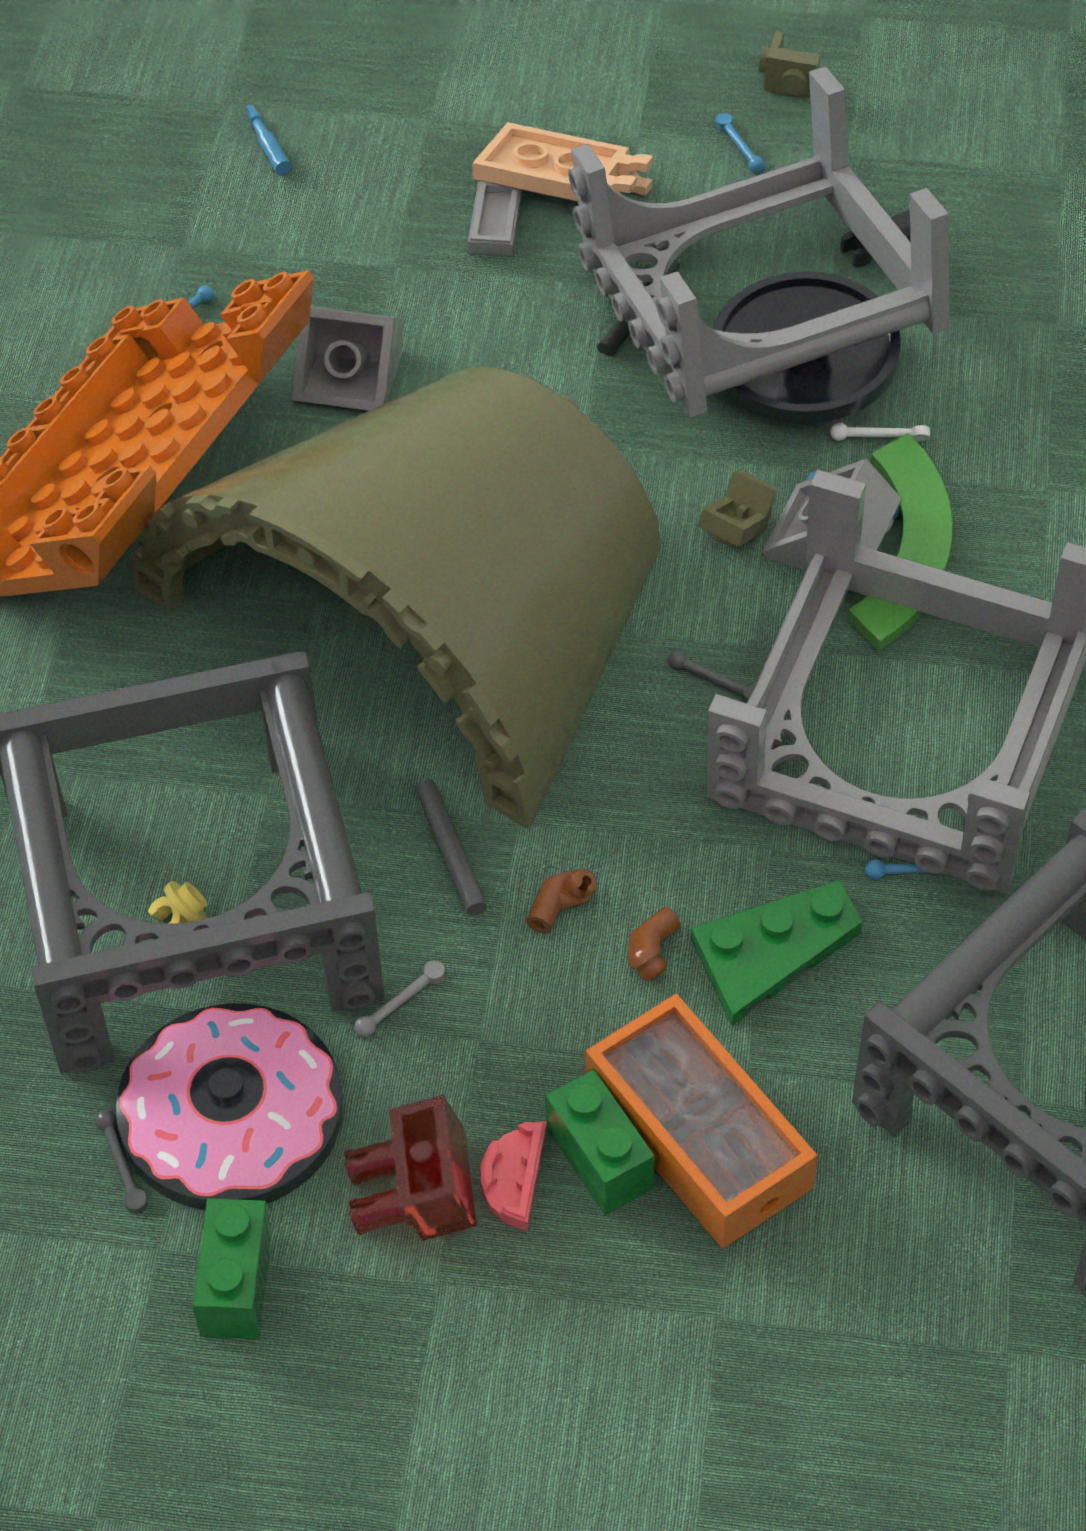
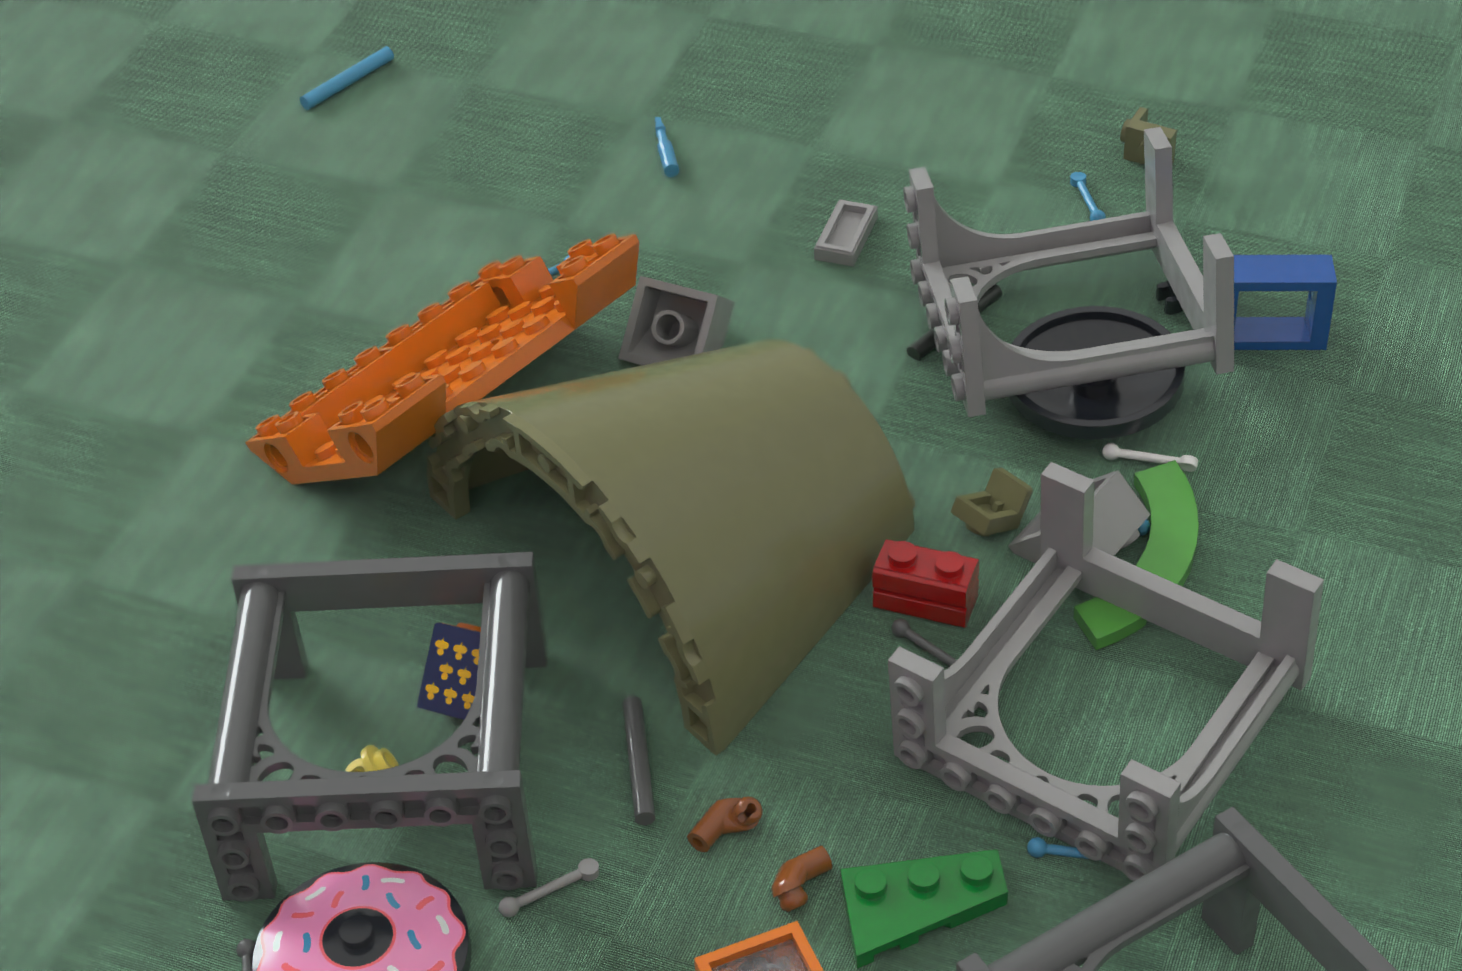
camera: 15 degrees right, 10 degrees down
light nougat tile [473,122,653,201] -> none
none -> dark blue piece [416,622,481,720]
none -> red brick [872,539,979,628]
none -> blue window [1234,254,1337,350]

